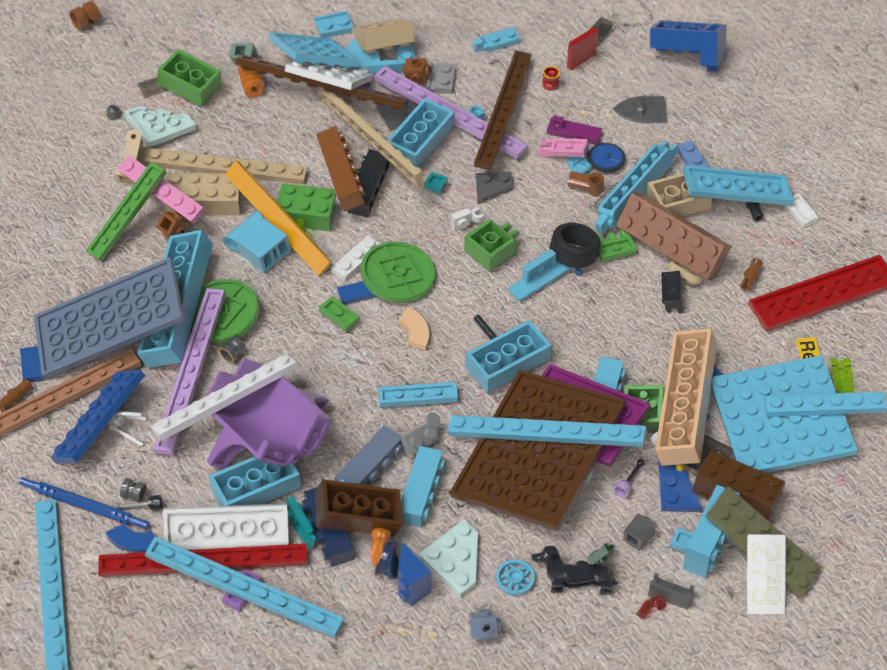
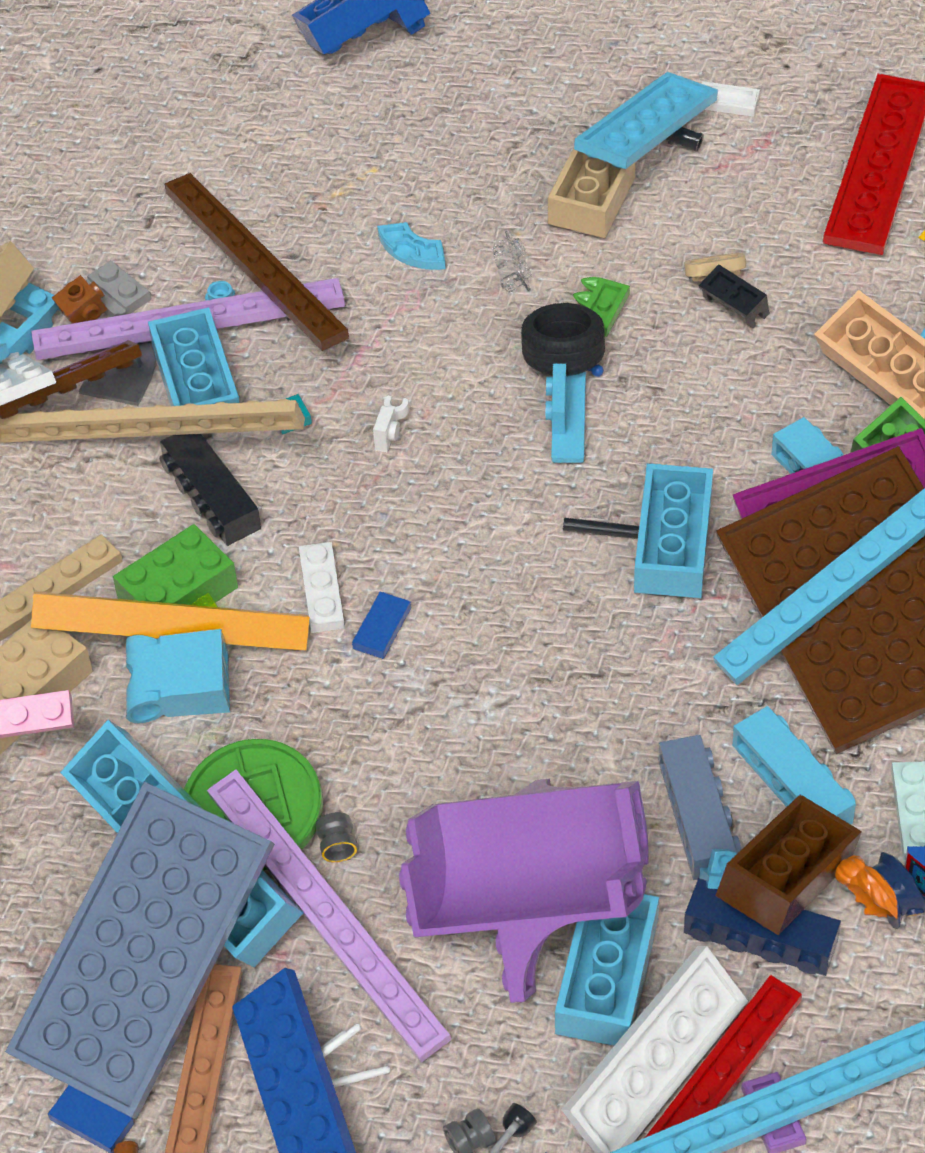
camera: 45 degrees left, 0 degrees up
white plate [150,354,298,441] -> none
dark orange brick [156,211,189,238] -> none
teal hinge [286,496,316,549] -> none
dark orange brick [316,126,365,212] -> none
bright green plate [319,296,359,332] -> none
bright green plate [360,242,436,303] -> none
medium azure plate [378,382,458,408] -> none
light nougat tile [399,307,429,351] -> none
light grey hinge [400,412,441,455] -> none
bright green hinge [464,219,520,272] -> none
medium azure hinge [472,27,521,52] -> none
dark grey wing [475,172,513,204] -> none
bright pink hinge [537,138,589,157] -> none
red wheel [542,66,560,91] -> none
magenta hinge [546,115,603,145] -> none
red tile [567,27,598,71] -> none
dark orange piece [568,171,604,197] -> none
blue wheel [588,143,625,172] -> none
clear smoke tile [589,16,616,47] -> none
medium azure hinge [595,142,679,233] -> none
flat silver shield [613,96,667,123] -> none
brick [616,193,732,280] -> none
medium blue hinge [678,140,710,168] -> none
dark orange pin [740,258,763,292] -> none

